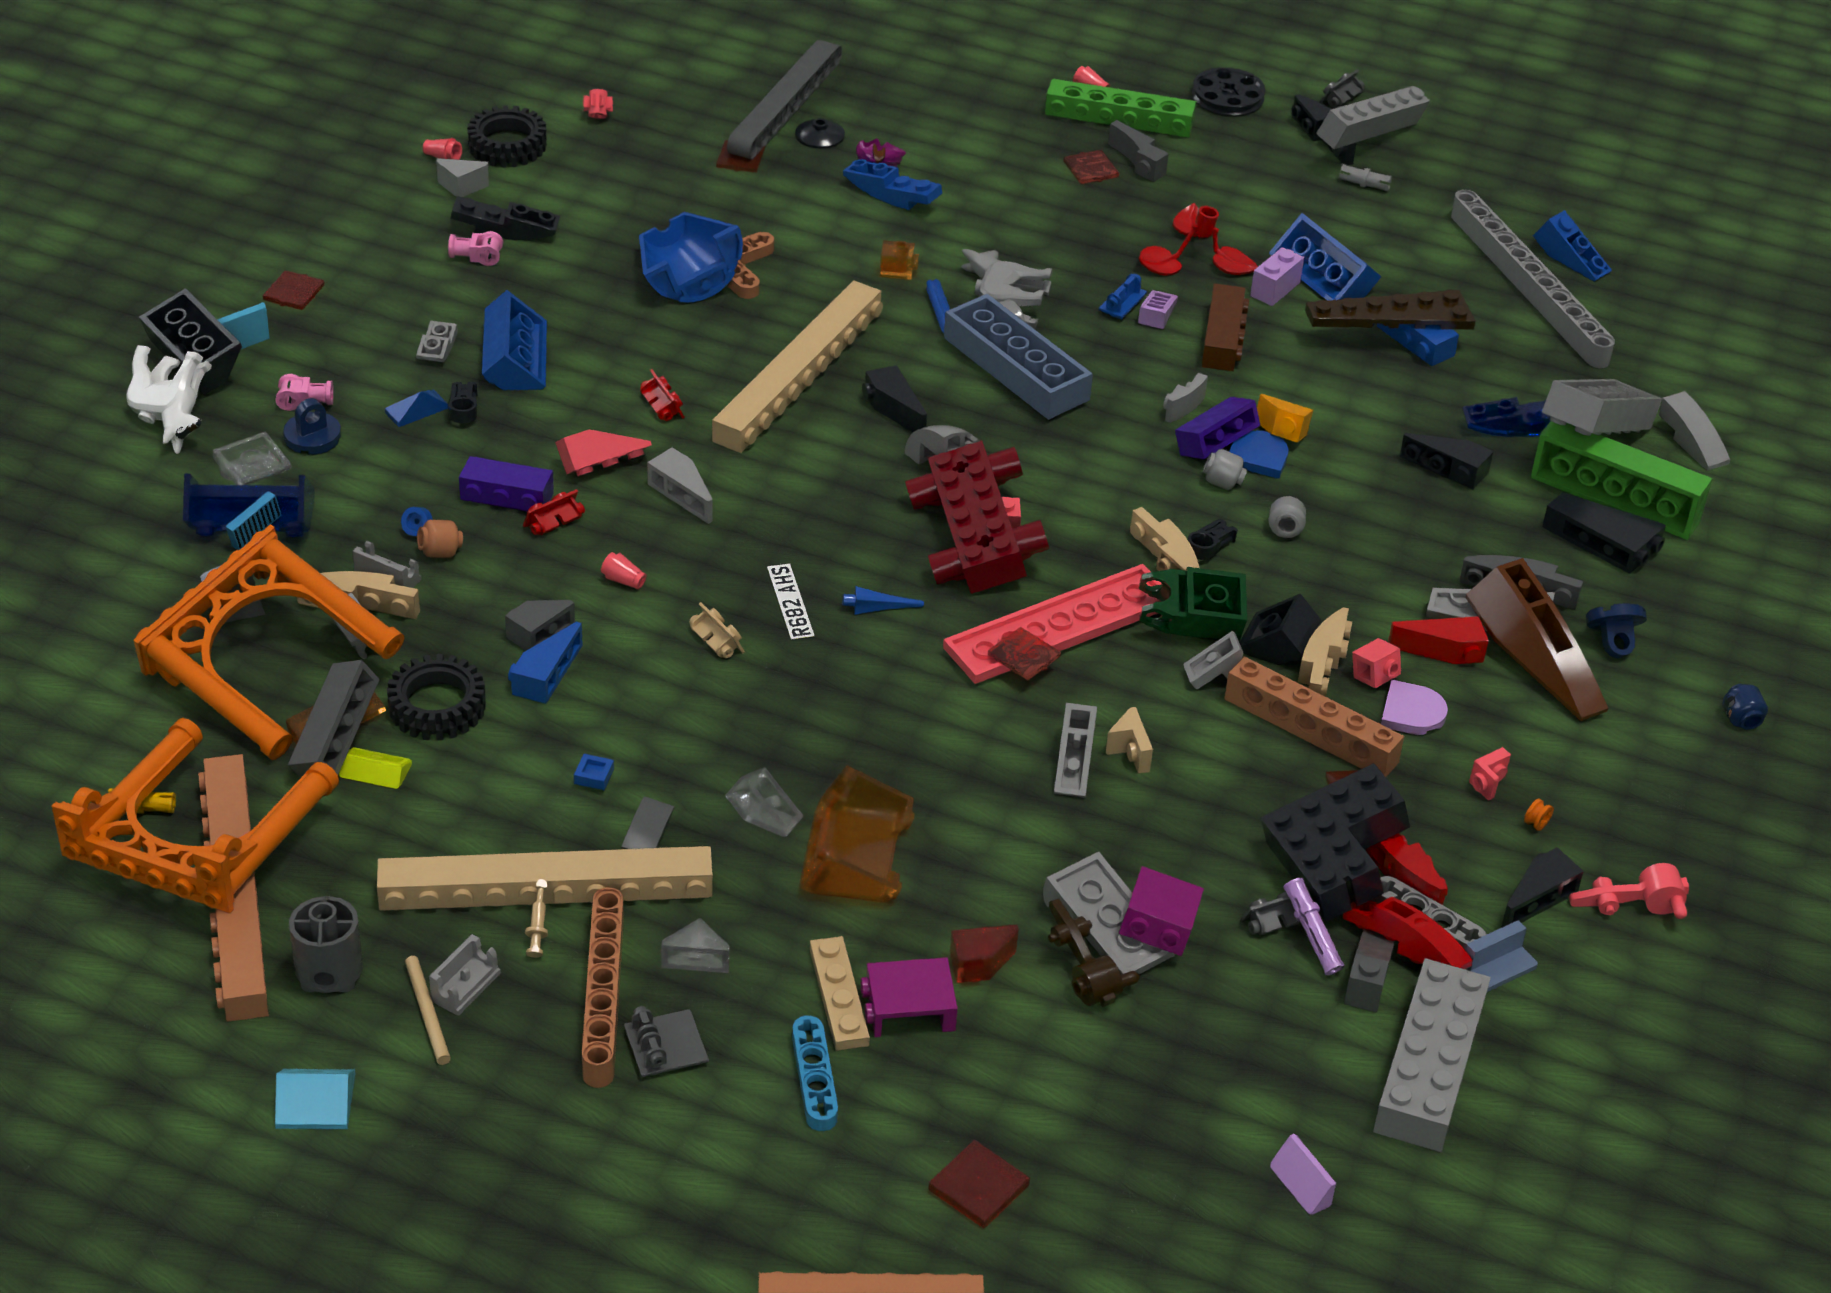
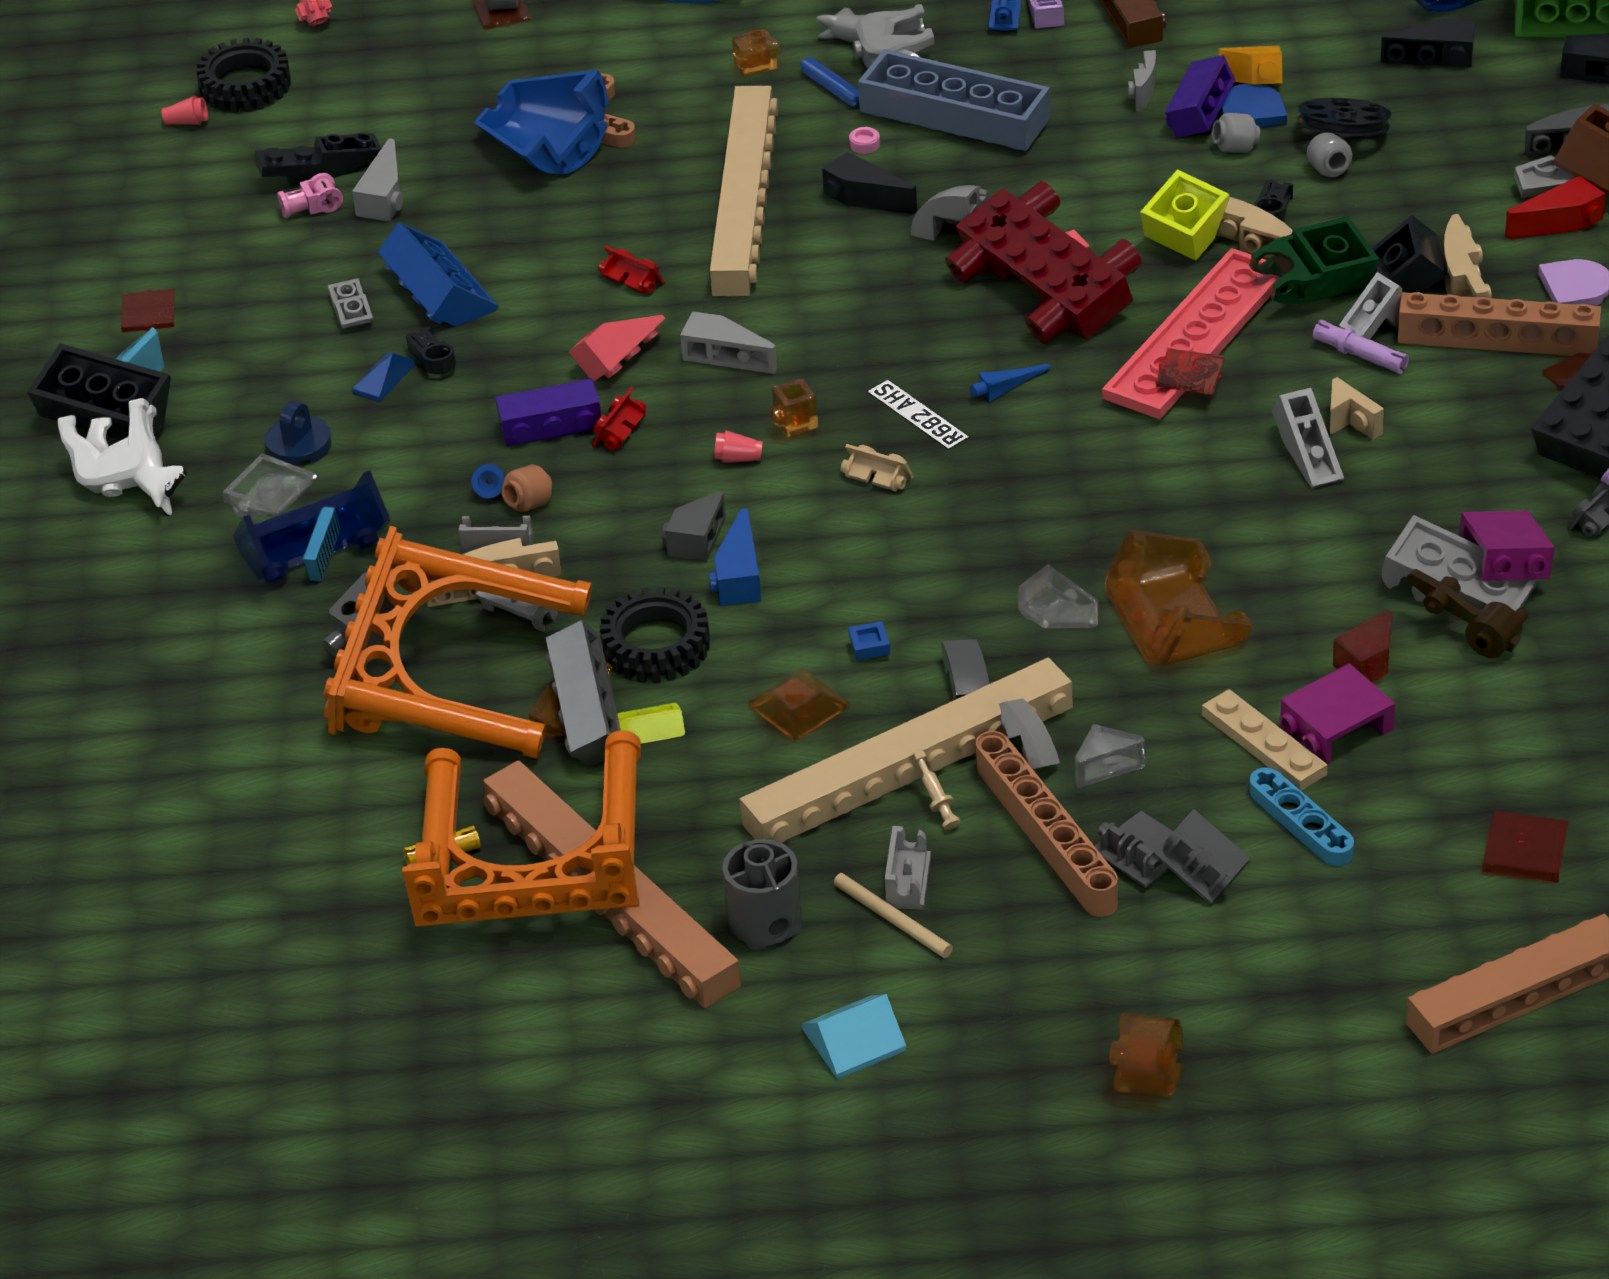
camera: 20 degrees left, 0 degrees up
bright pink connector [275,374,334,411] -> none
light grey slope [436,158,489,197] -> none
coral brick [1352,638,1401,688] -> none
none -> light grey slope [352,139,404,222]
none -> clear orange slope [749,667,849,741]
none -> clear orange brick [770,378,818,437]
none -> bright pink tile [849,127,880,154]
none -> light grey slope [999,698,1060,770]
none -> clear orange brick [1110,1013,1183,1096]
none -> neon yellow slope [1140,170,1230,261]
none -> dark grey hinge [1153,809,1250,904]
none -> black wedge [1297,98,1391,137]
none -> lavender pin [1312,319,1409,374]

